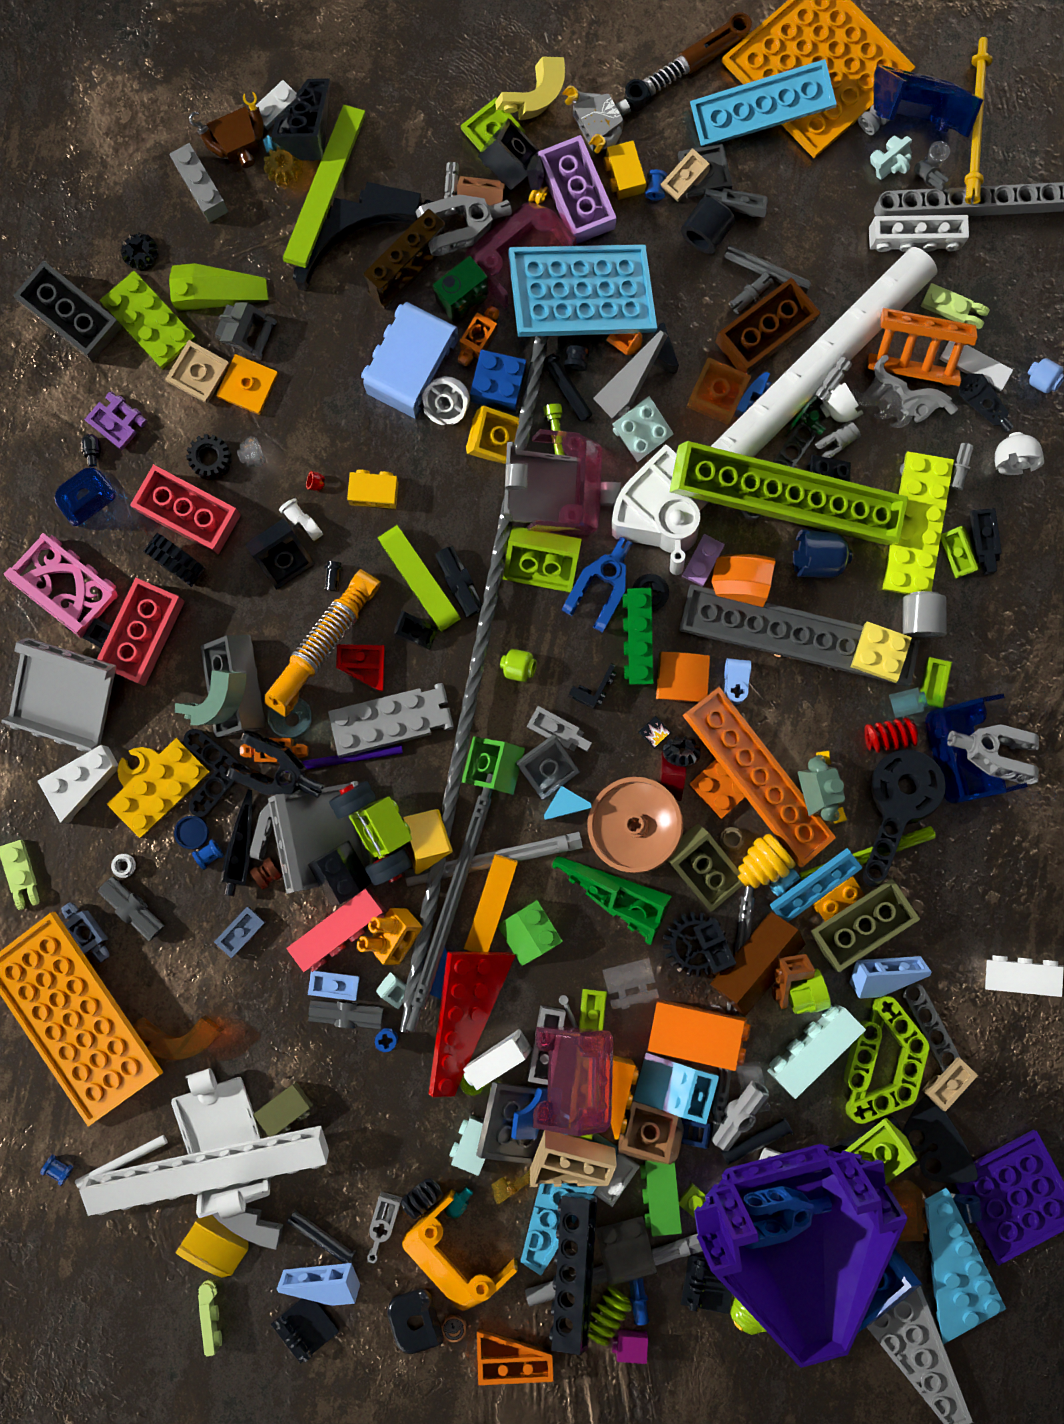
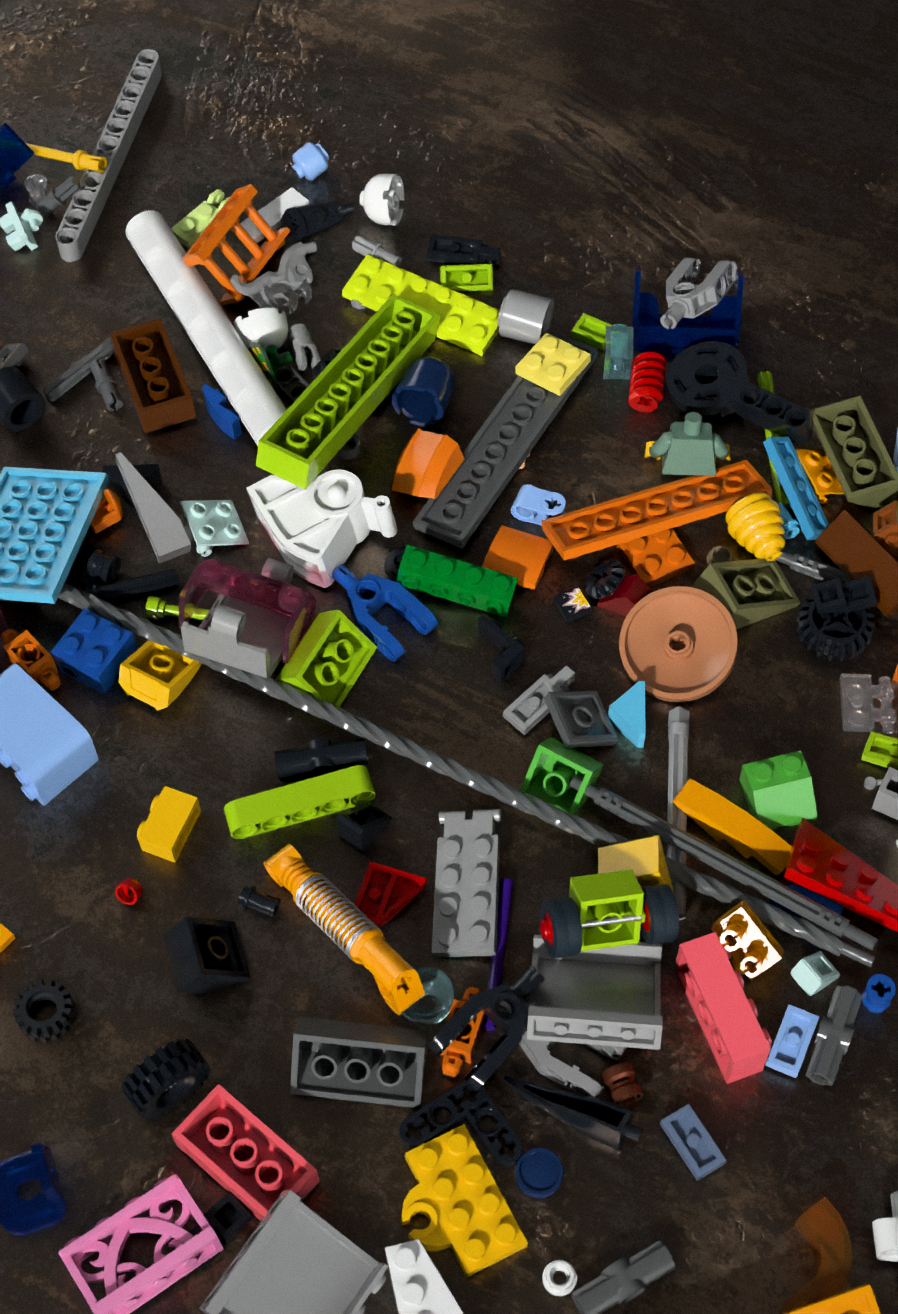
camera: 70 degrees left, 25 degrees down
coral brick [130,464,241,555] -> none
sand green arch [175,670,247,725] -> none
blue bush [192,839,224,870] -> none
clear cone [237,436,265,467] -> none
white connector [279,498,323,541] -> none
black slope [308,840,372,906] -> none
white cylinder [422,376,470,425] -> none
lime head [500,649,537,682] -> none
green wedge [552,856,672,945] -> none
lavender plate [682,534,725,587] -> none
clear orange brick [687,357,751,425] -> none
light grey axle [815,357,852,401] -> none
white brick [869,215,969,252] -> none

